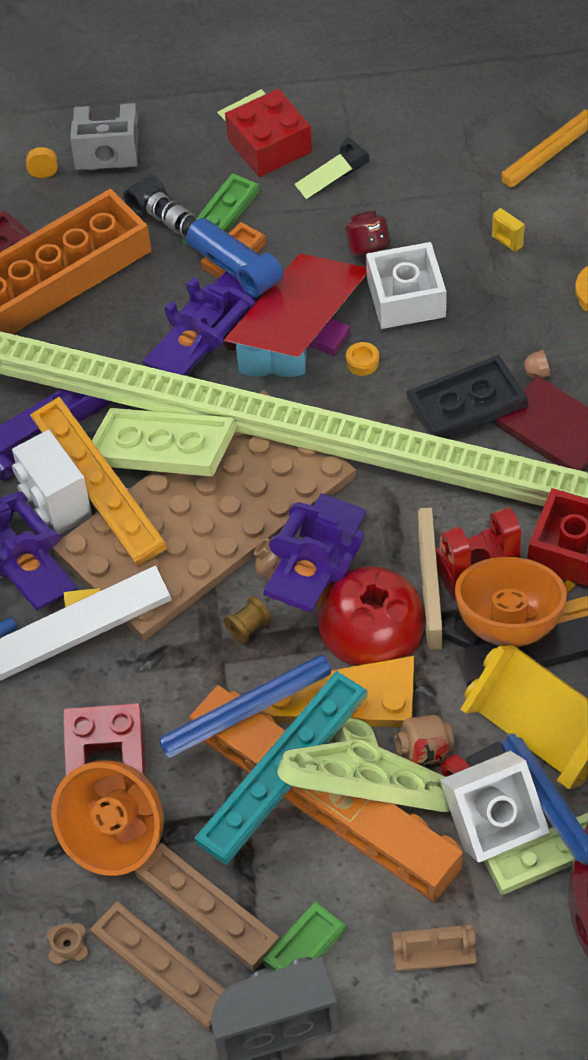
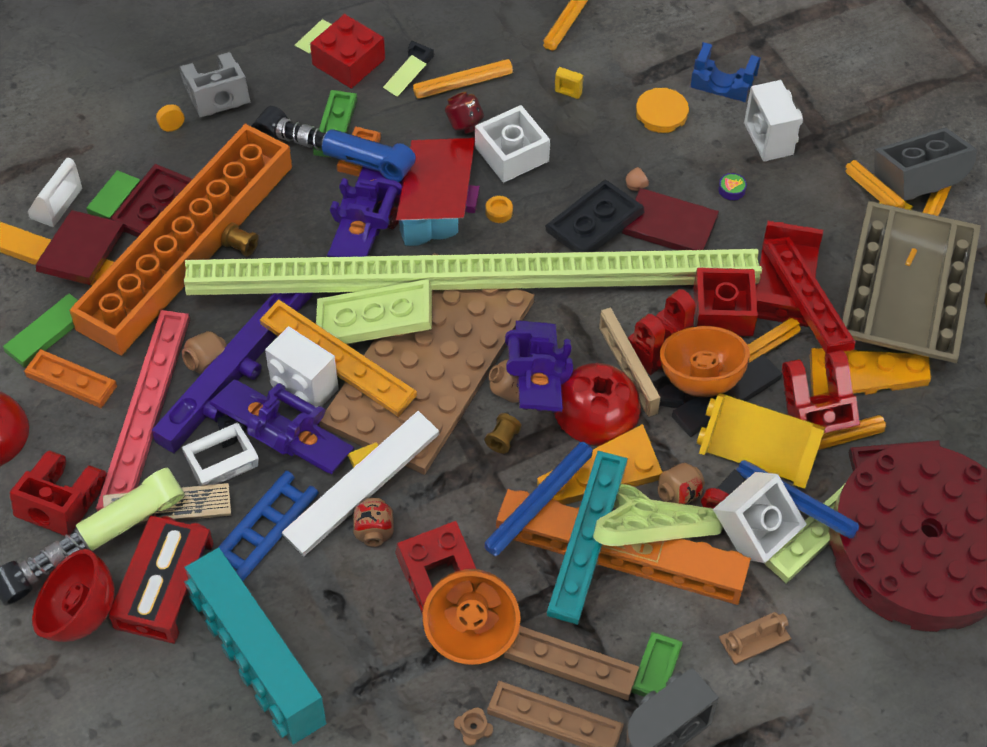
camera: 25 degrees left, 0 degrees up
none -> pearl gold bush [221,223,259,257]
none -> medium nougat head [353,498,394,547]
none -> light orange axle [413,59,513,99]

